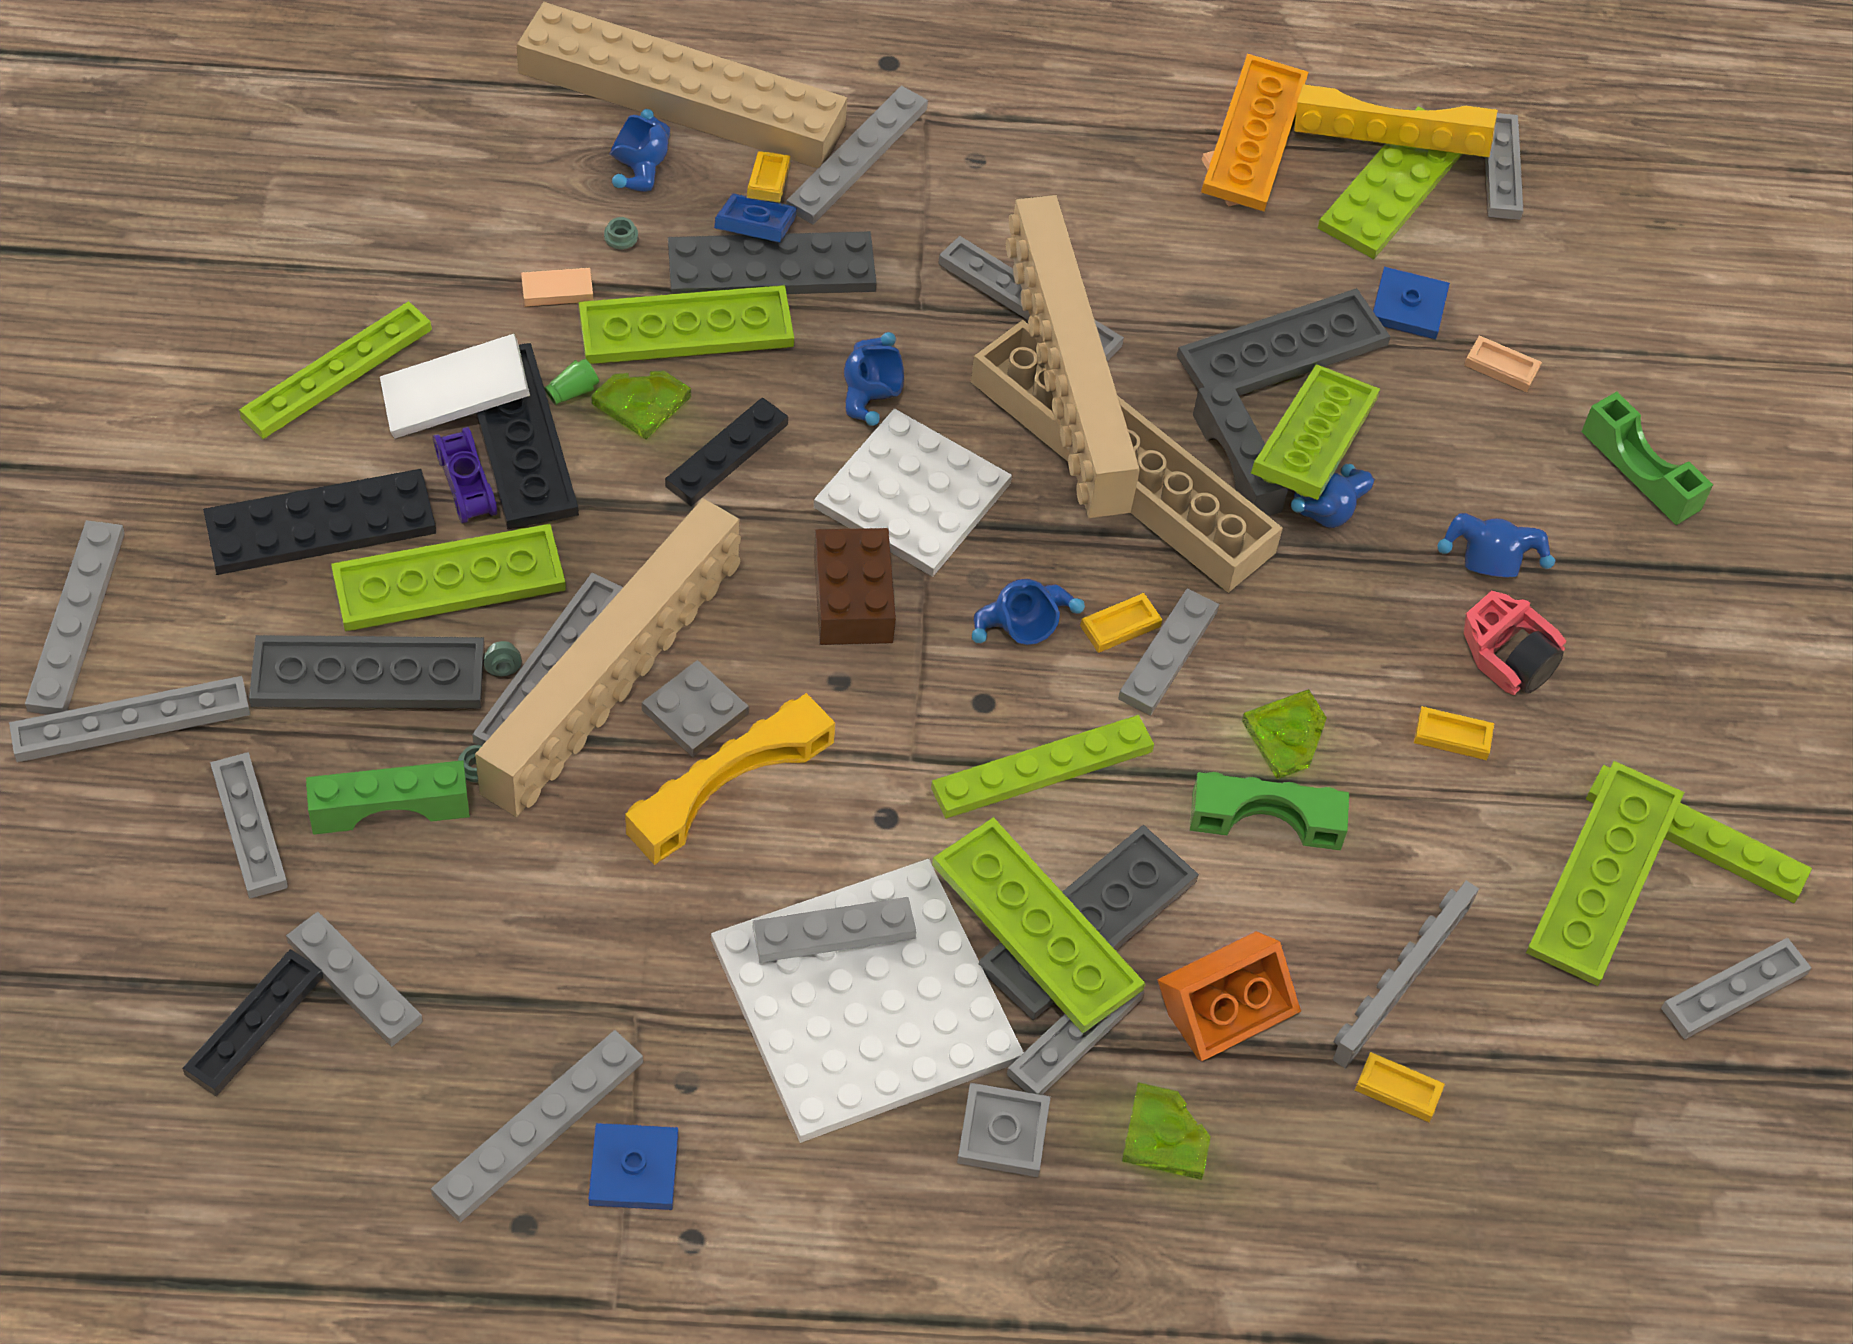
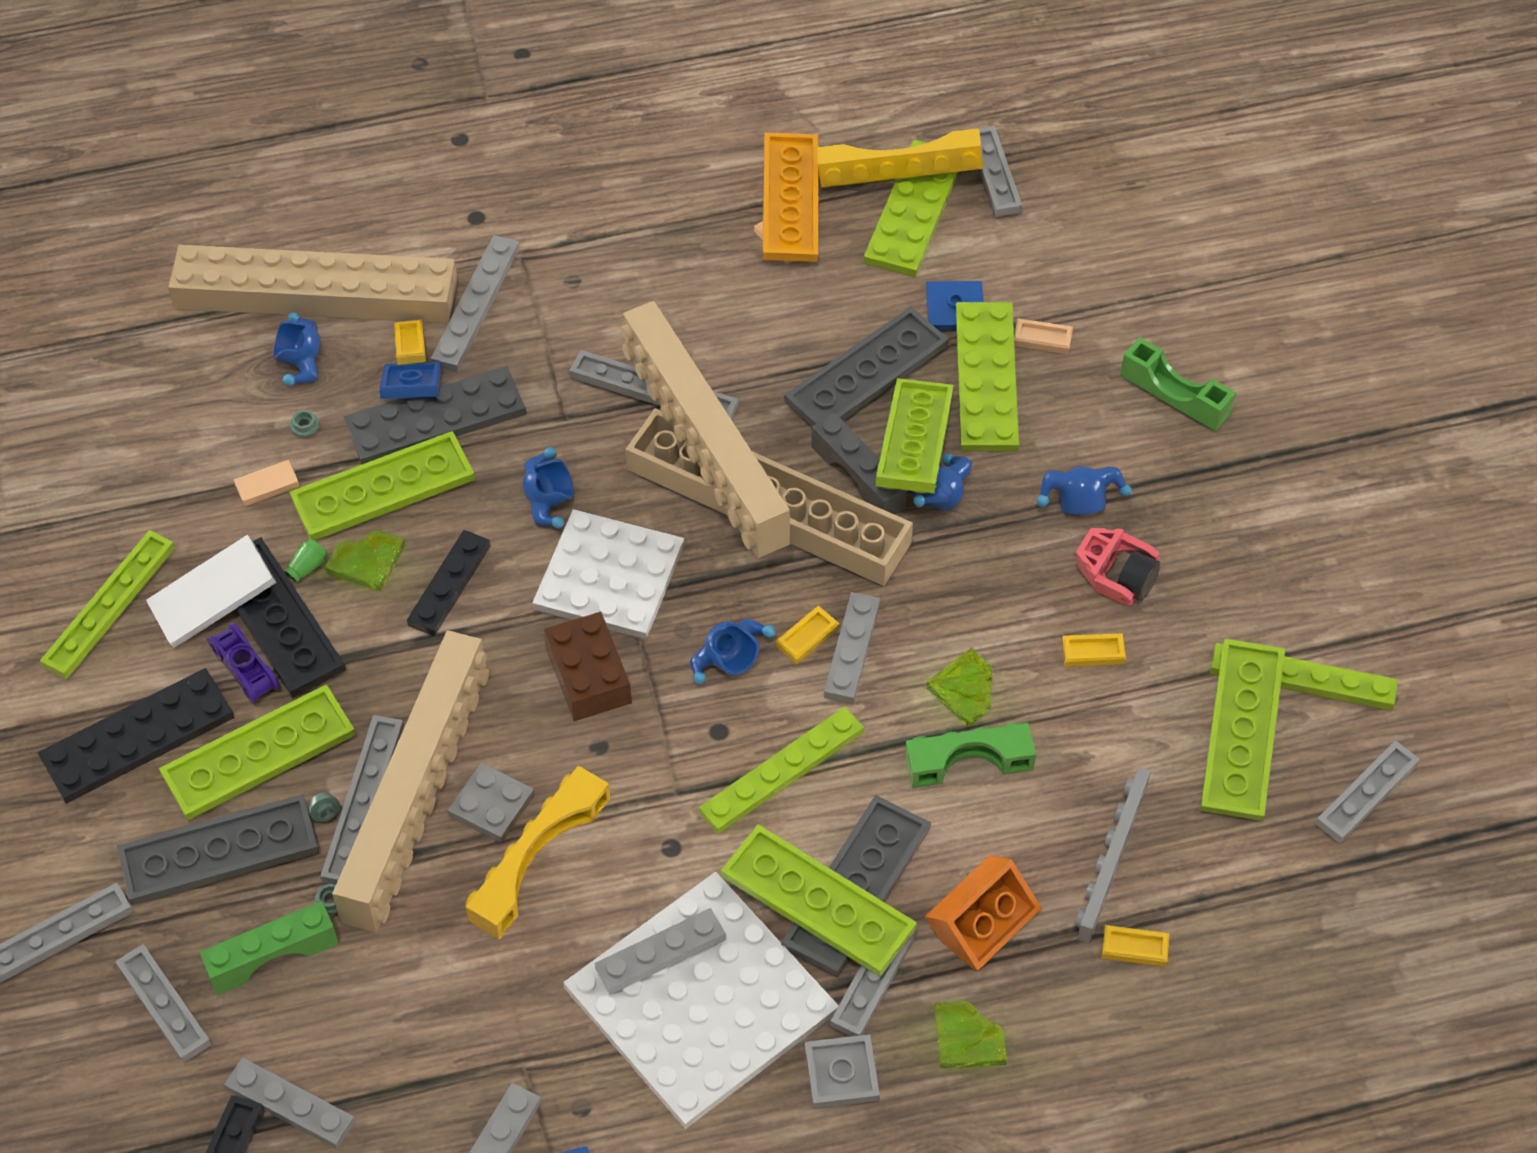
camera: 10 degrees left, 0 degrees up
none -> lime plate [956,302,1019,451]

